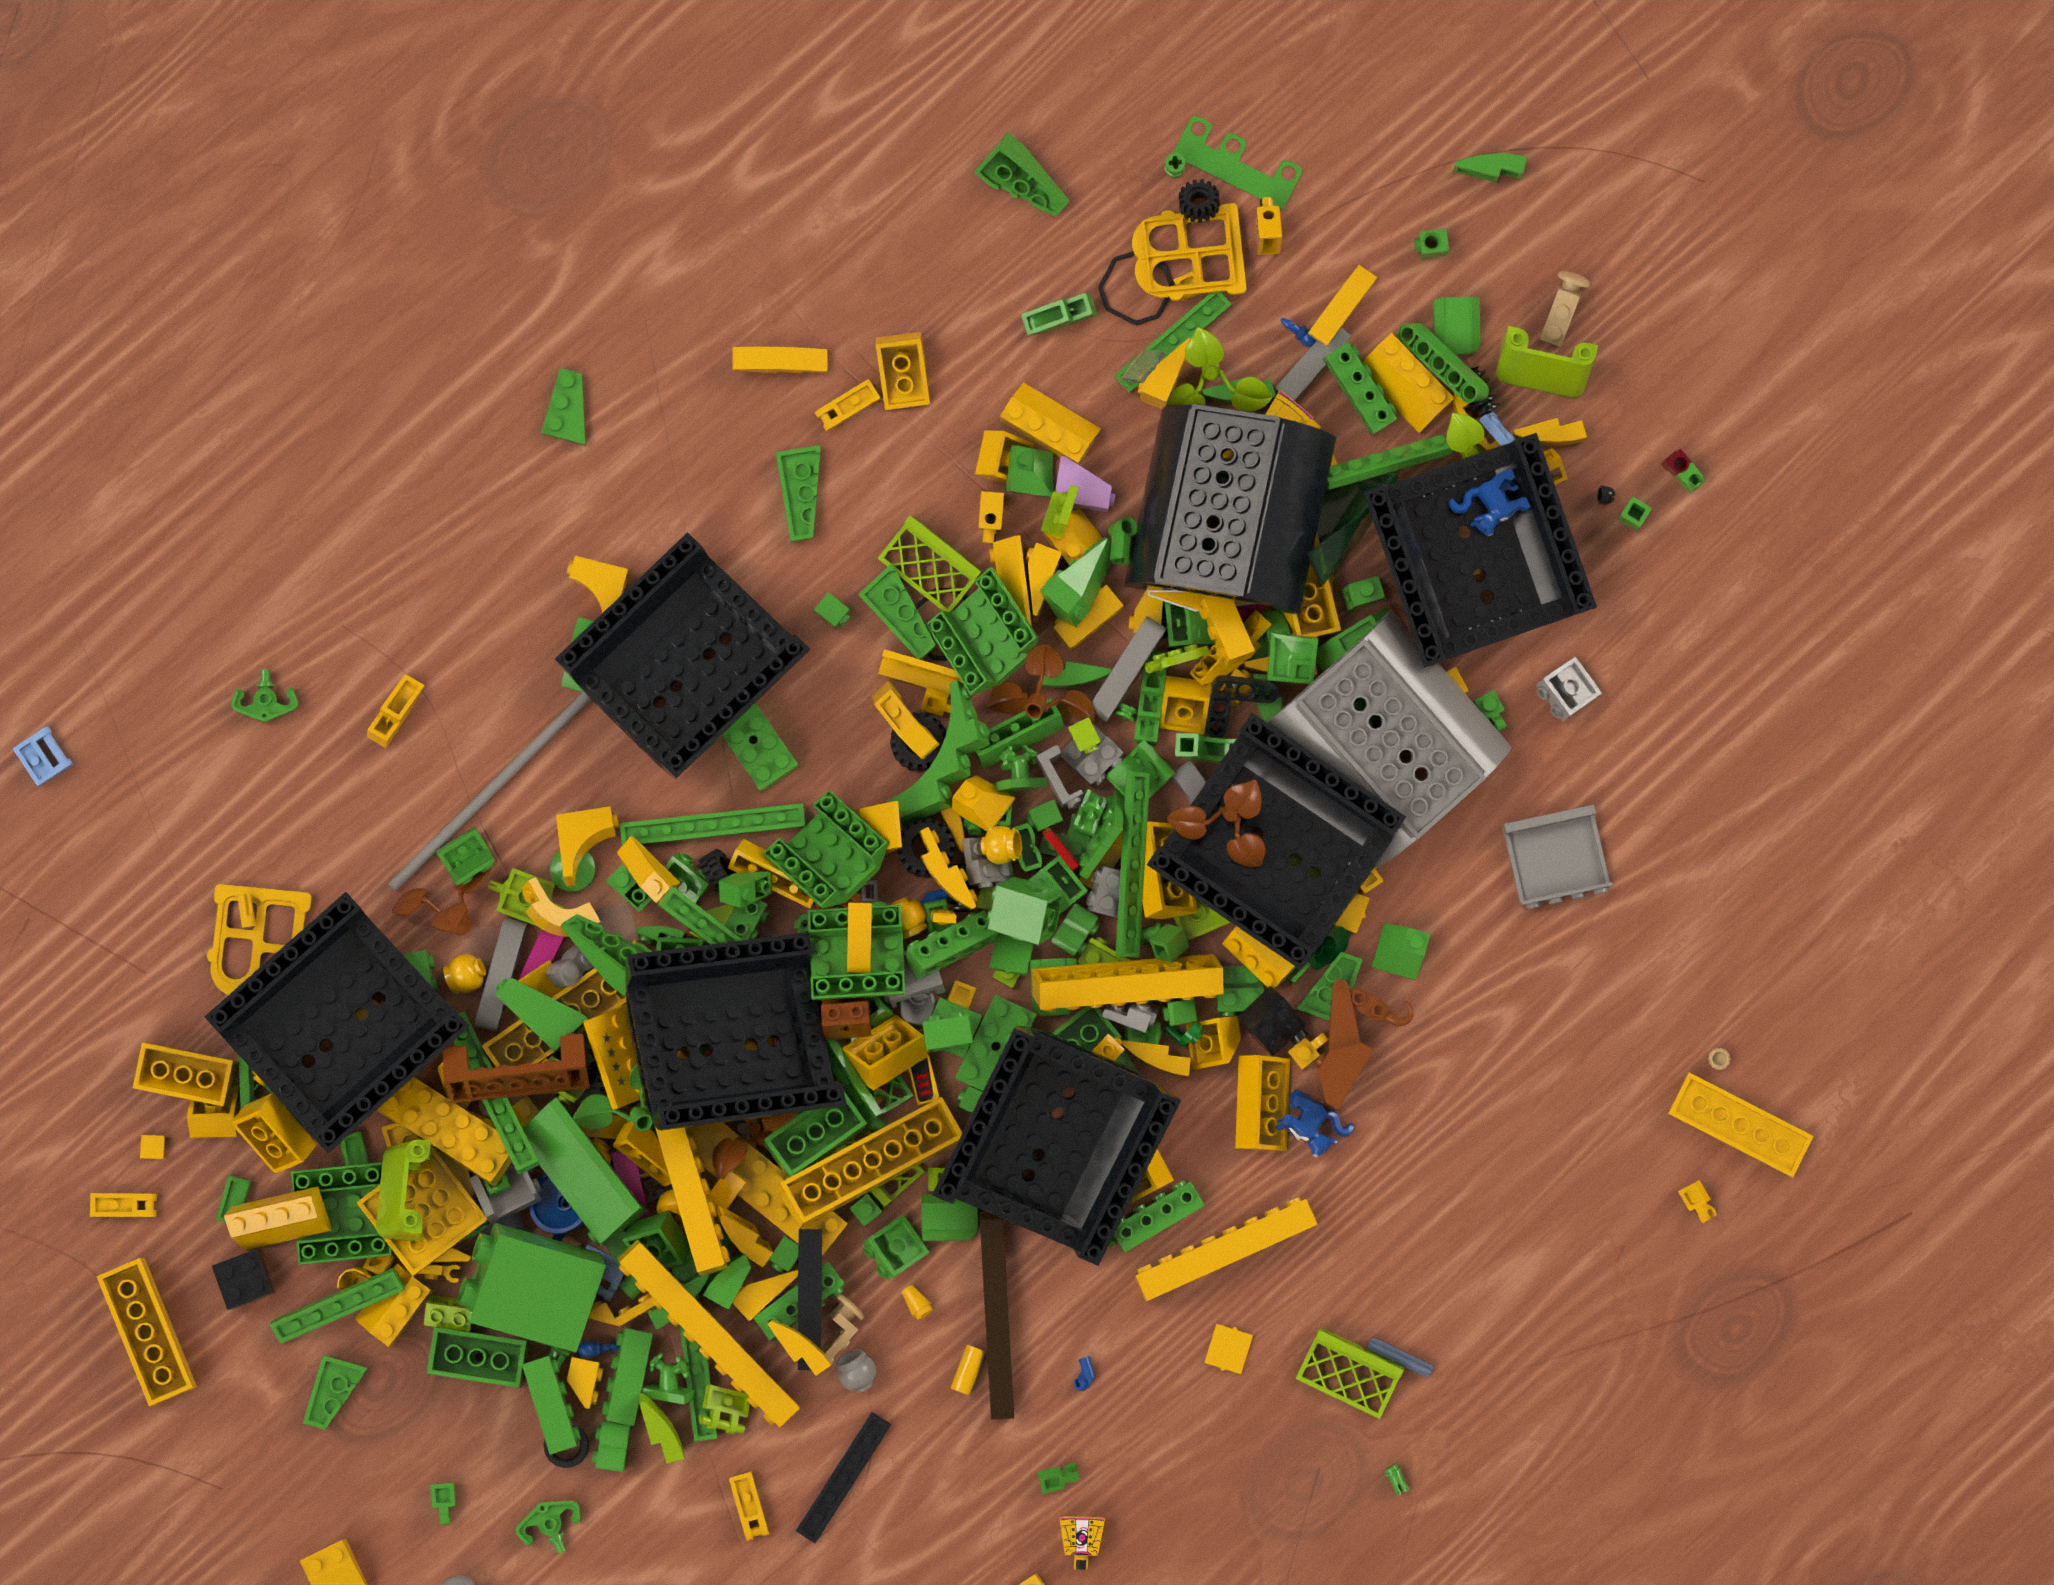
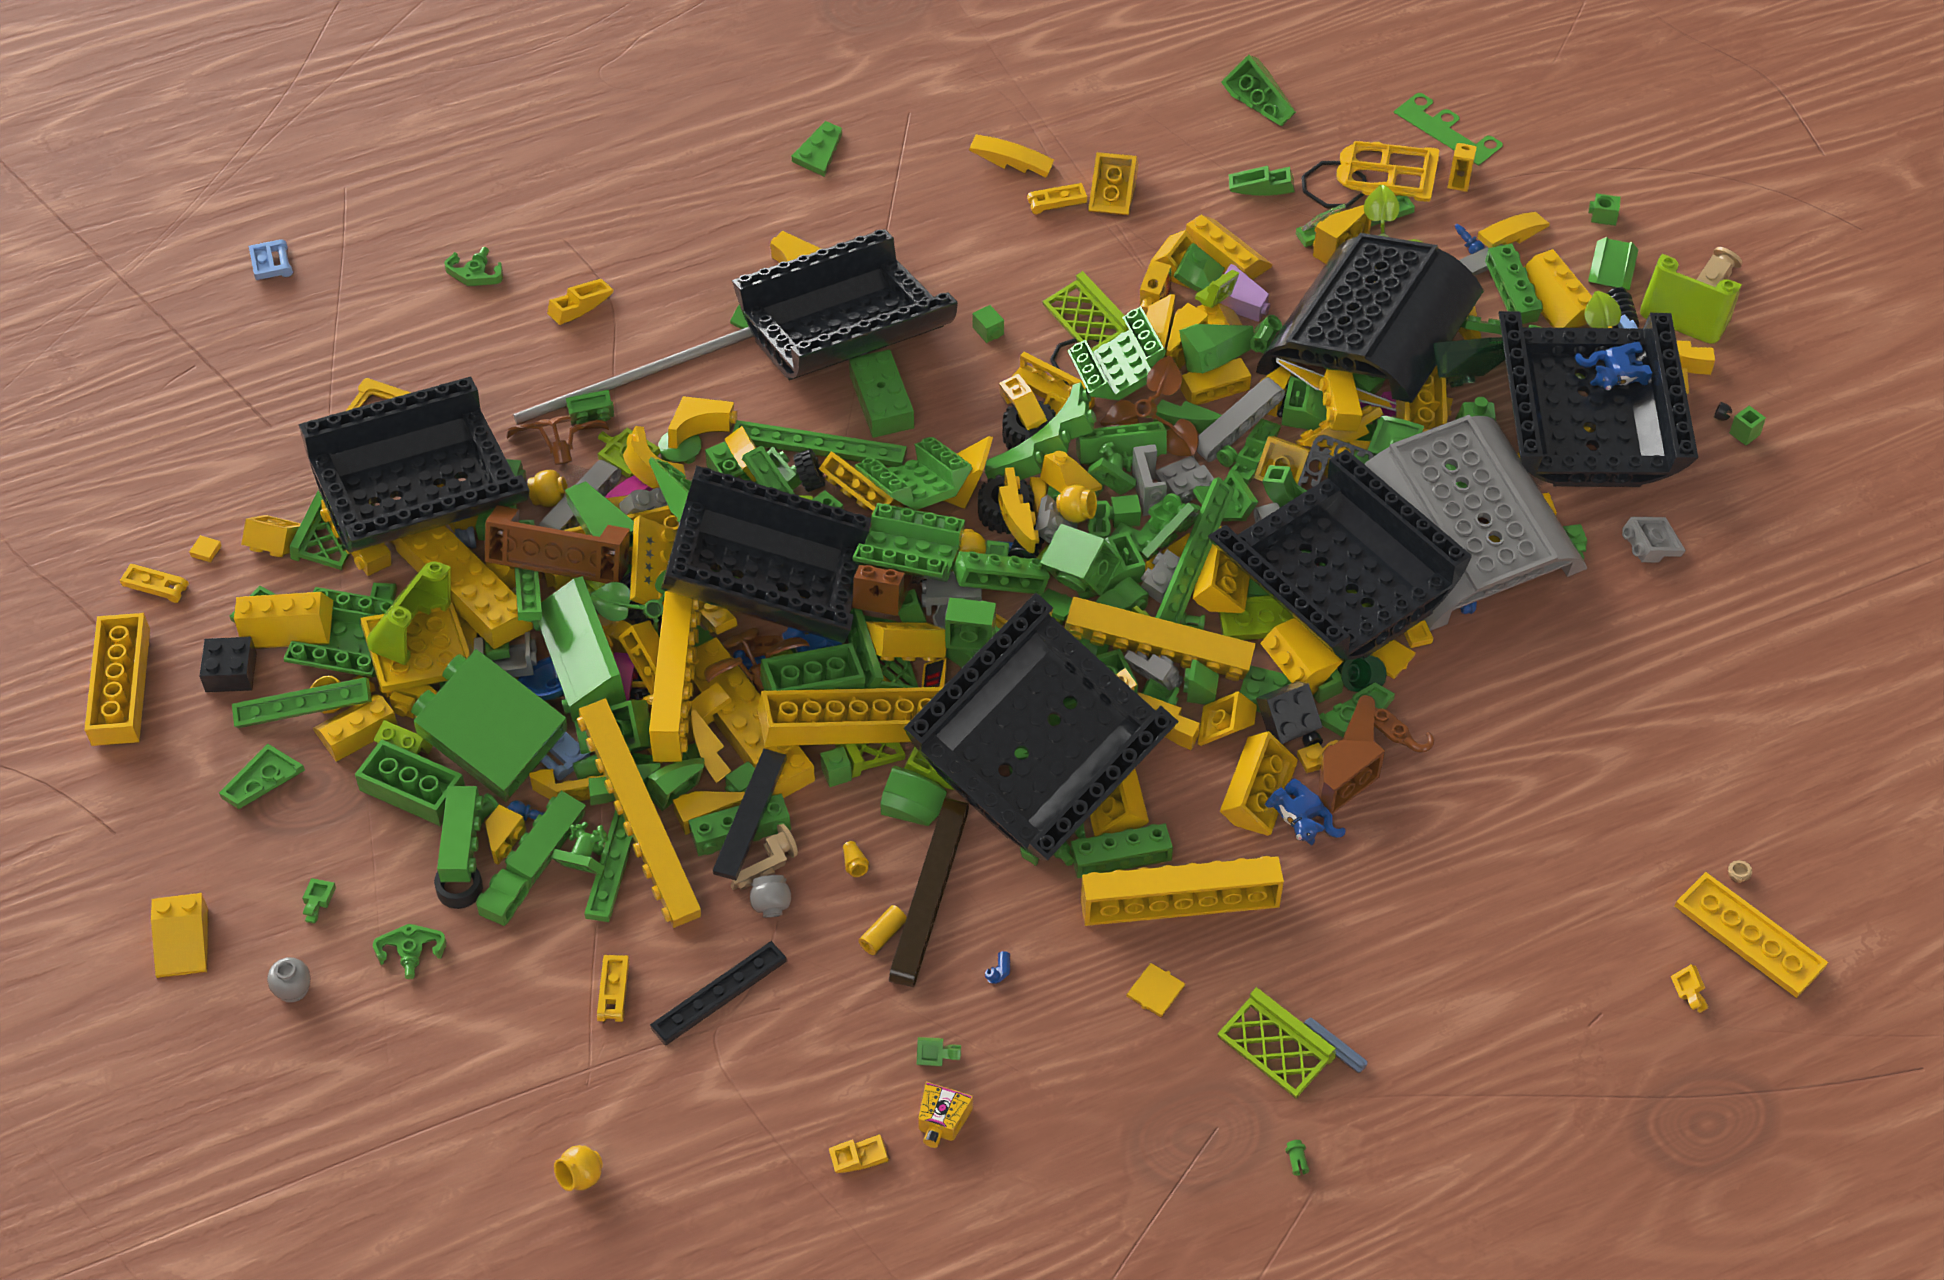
camera: 20 degrees right, 30 degrees down
yellow slope [133,1042,238,1107] -> none
yellow brick [231,1093,317,1174] -> none
yellow piece [237,894,256,928] -> none
lime slope [639,1393,685,1464] -> none
lime plate [699,1385,750,1434] -> none
bright green slope [719,871,772,908] -> none
yellow slope [768,1320,832,1376] -> none
bright green wing [776,445,821,543] -> none
yellow slope [847,903,872,973] -> none
bright green wing [858,563,937,660] -> none
bright green plate [863,1214,930,1281] -> none
yellow tile [930,909,956,925] -> none
red tile [1042,827,1079,871] -> none
lime brick [1068,717,1101,754] -> none
lime plate [1145,644,1209,674] -> none
bright green brick [1149,924,1190,962] -> none
bright green bush [1164,152,1186,178] -> none
green plate [1164,1022,1203,1047] -> none
dark orange plant [1167,779,1266,867] -> none
black tyre [1178,179,1220,223] -> none
bright green slope [1371,923,1431,980] -> none
bright green beam [1398,323,1489,403] -> none
bright green slope [1453,153,1527,183] -> none
light grey panel [1502,805,1613,909] -> none
leg [1661,448,1705,494] -> none

